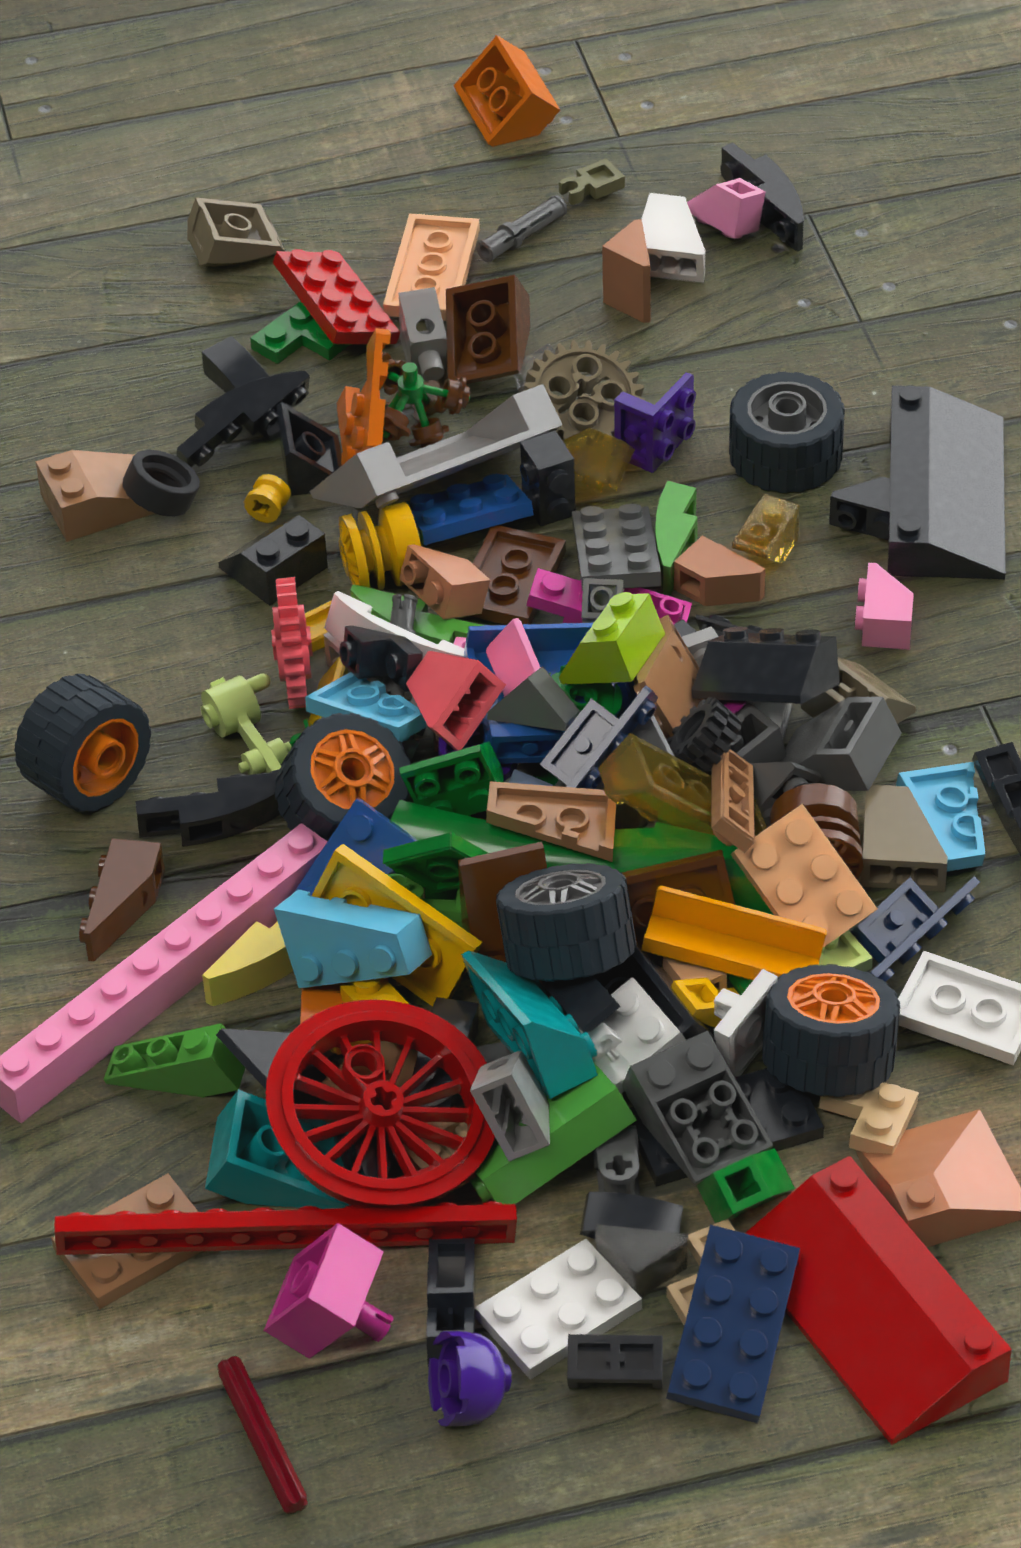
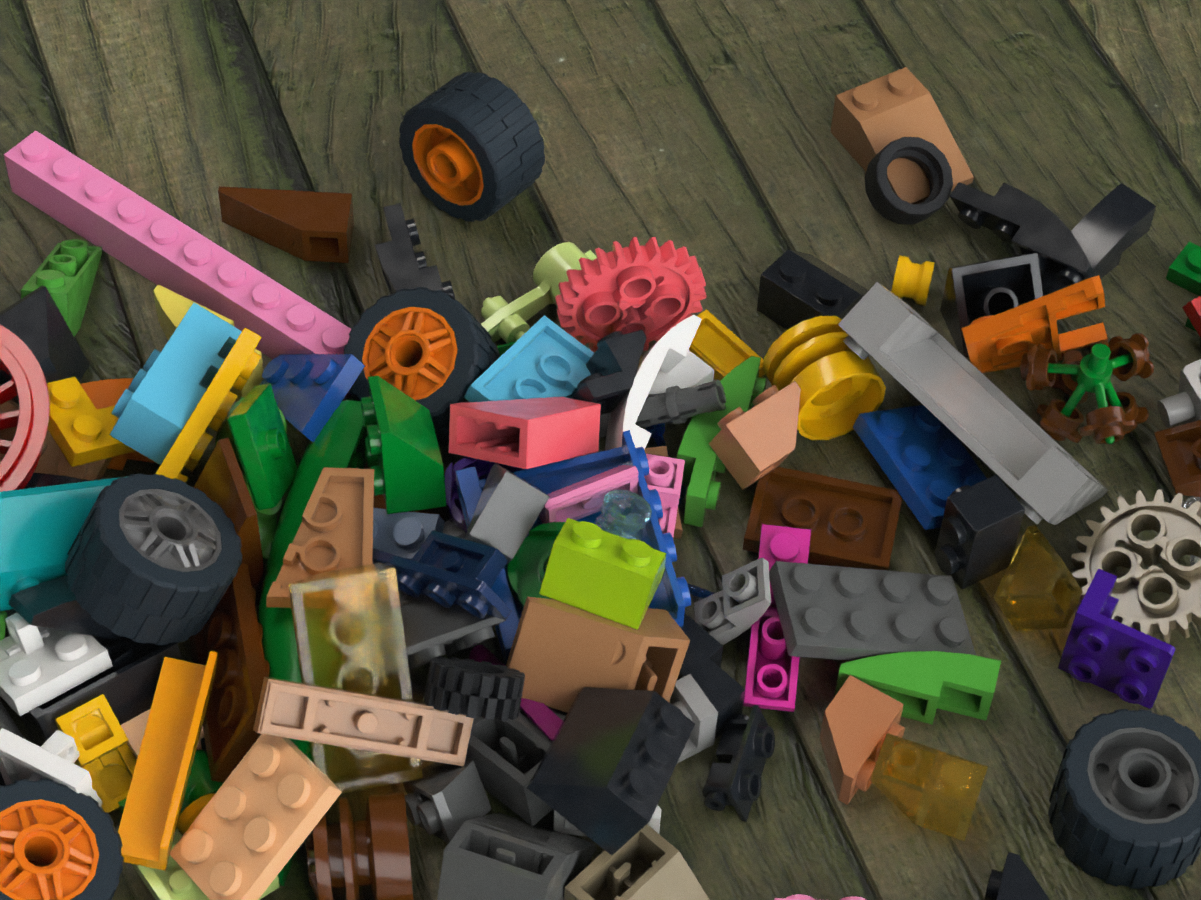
camera: 80 degrees right, 5 degrees up
none -> clear light blue wheel [594,490,652,541]

